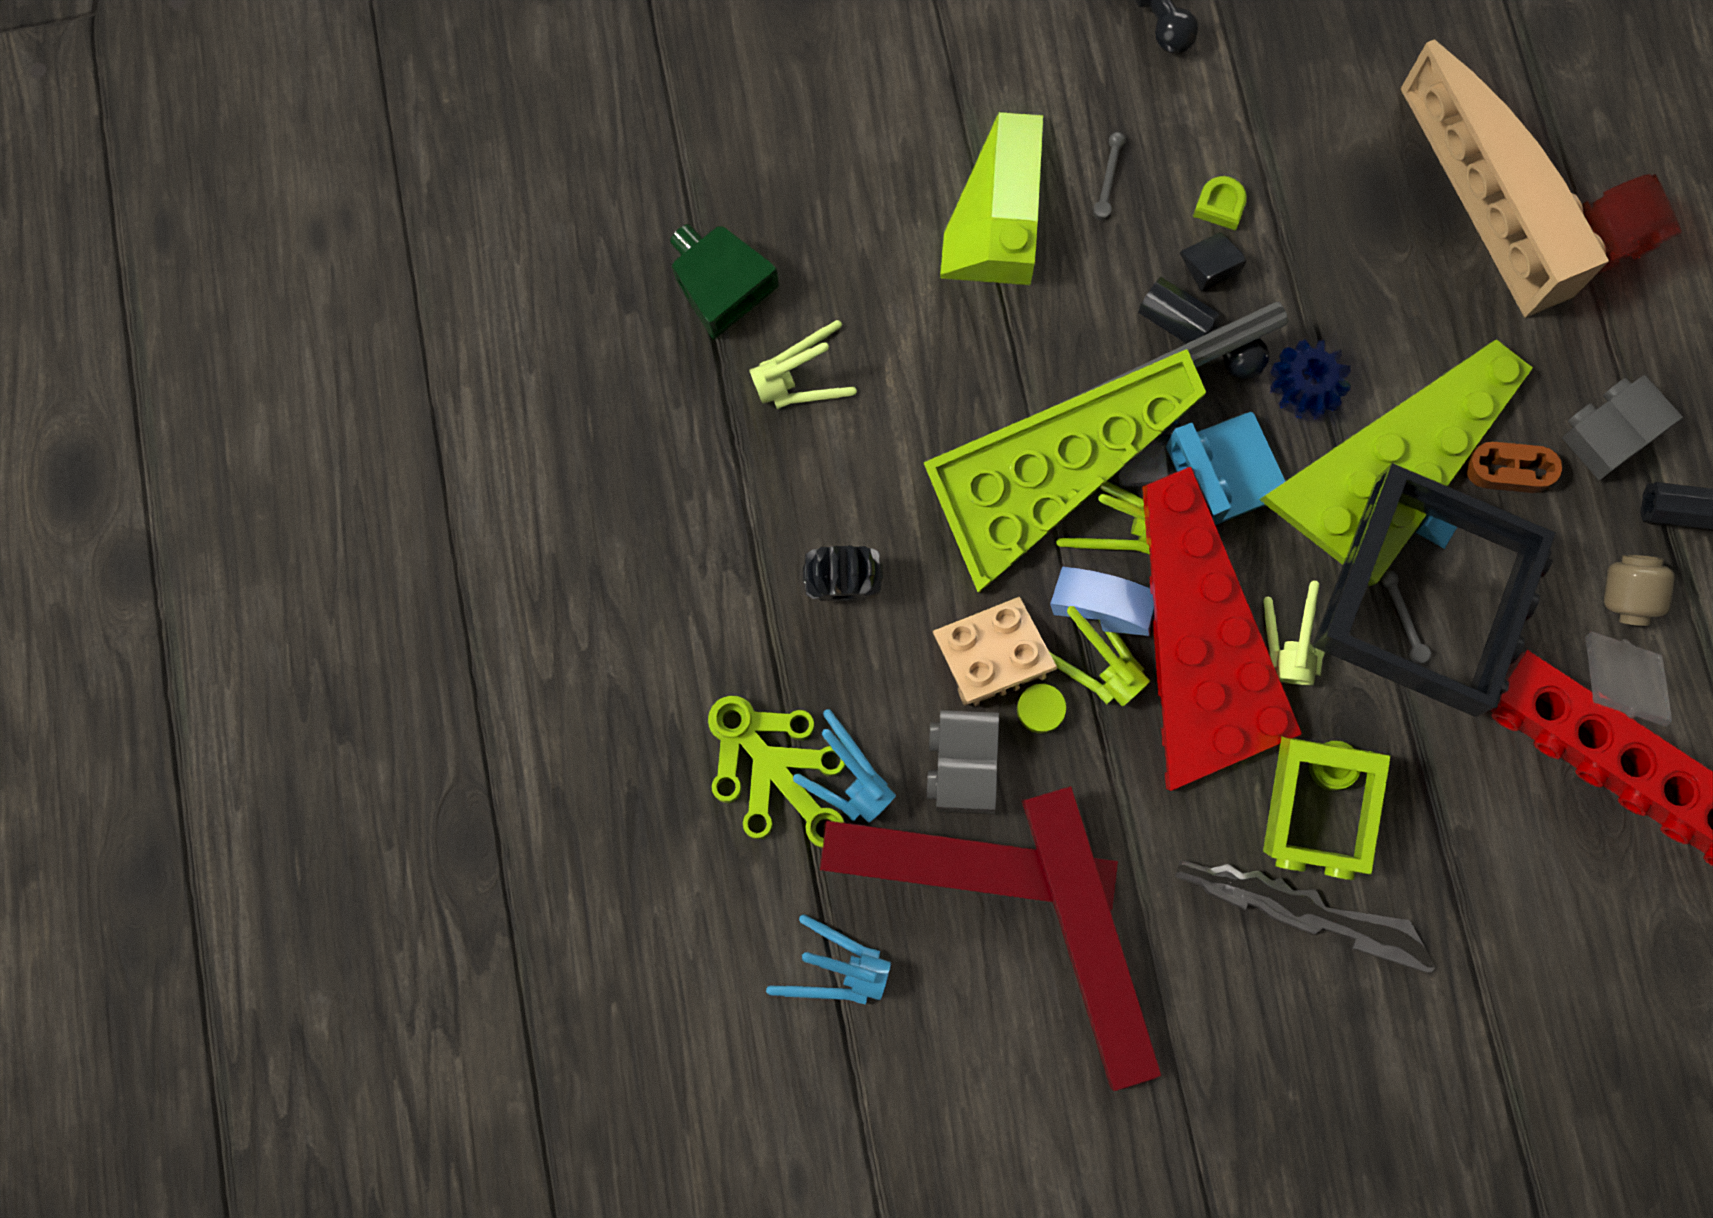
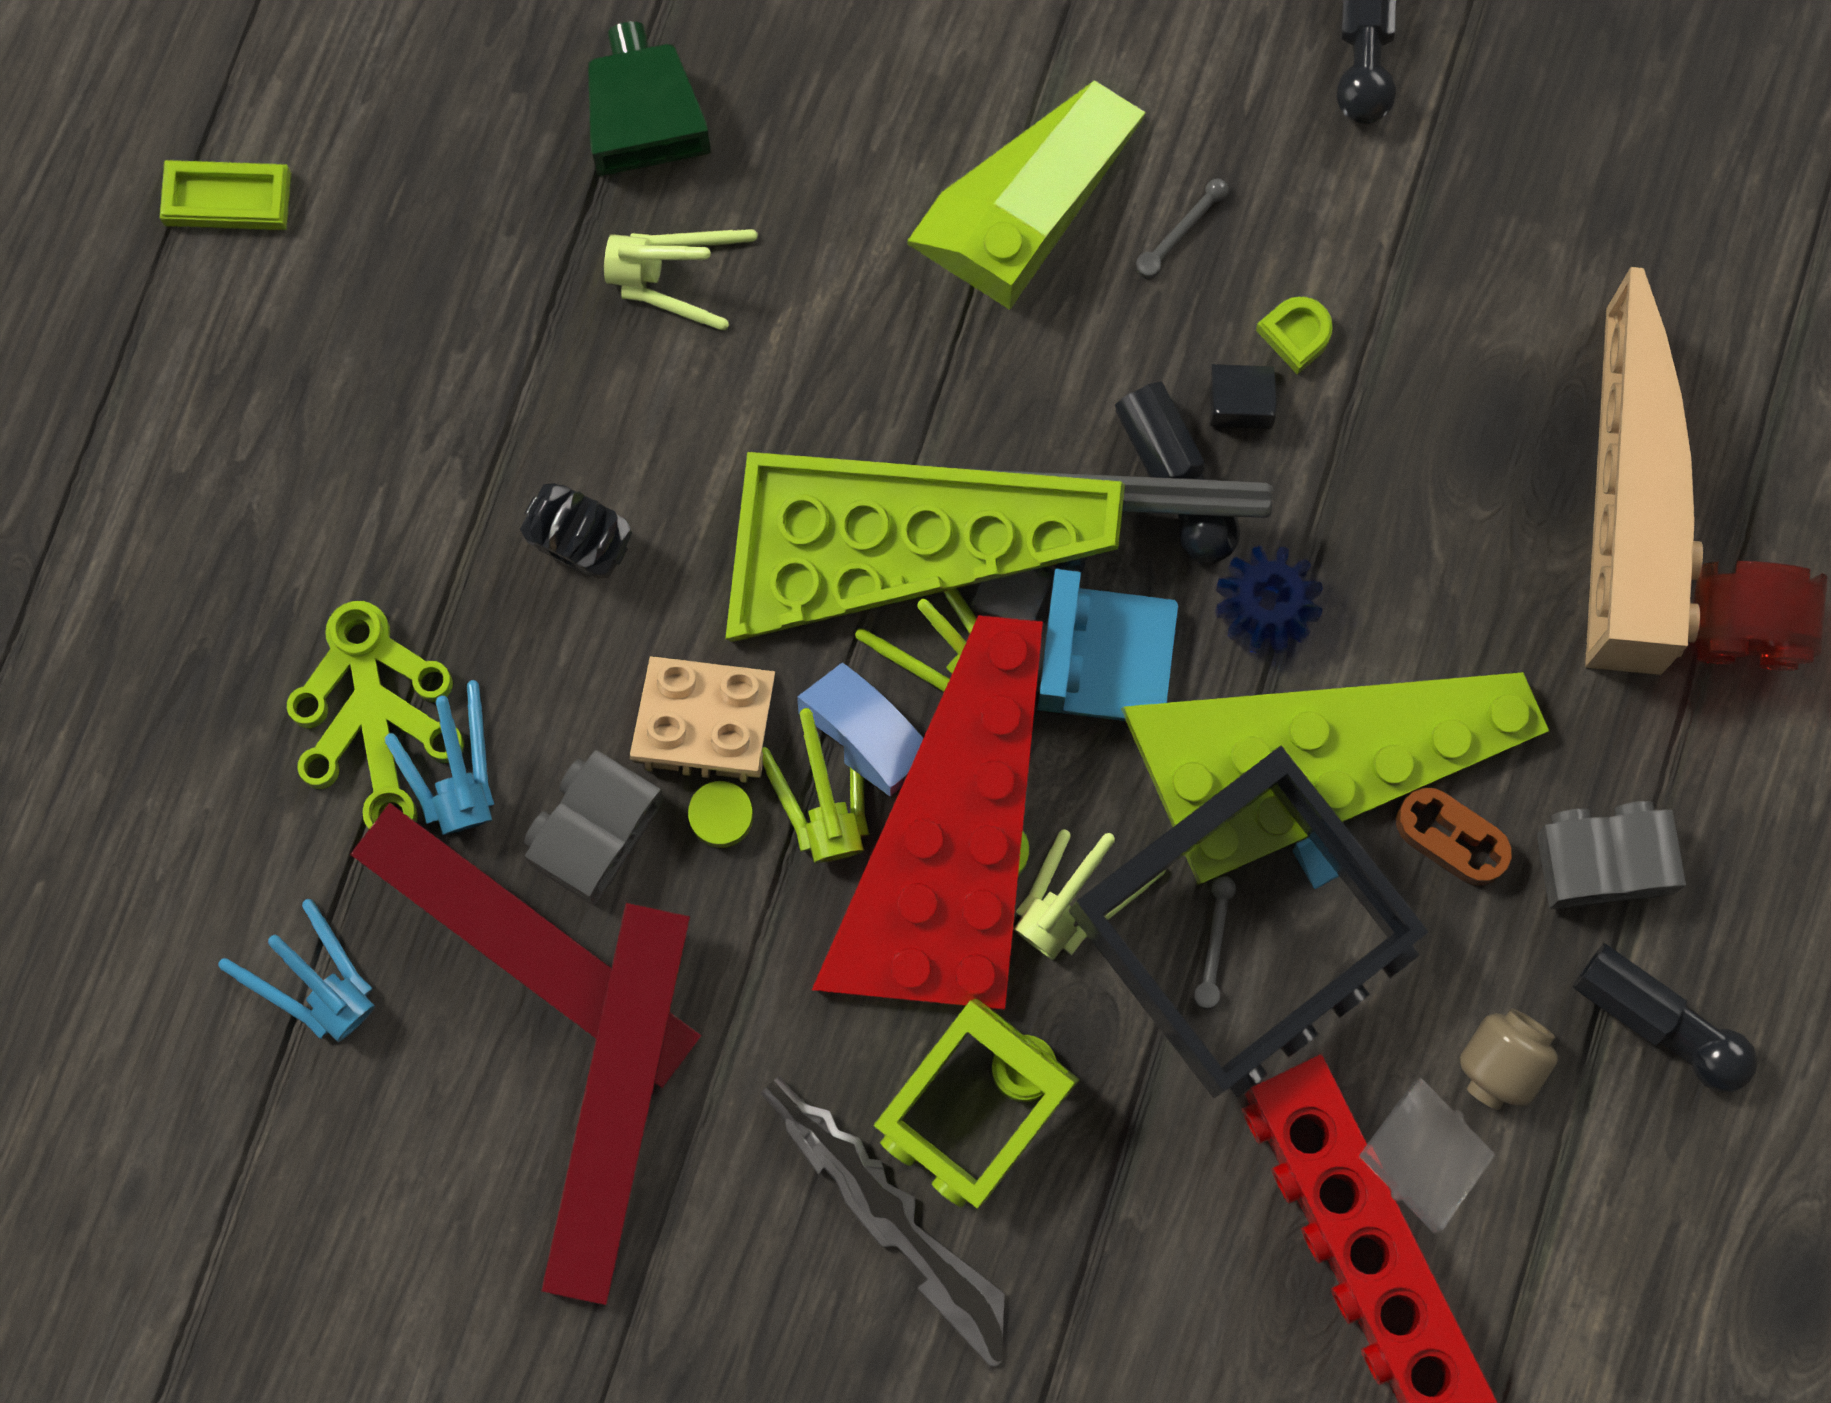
camera: 25 degrees right, 0 degrees up
none -> lime tile [160,160,291,230]

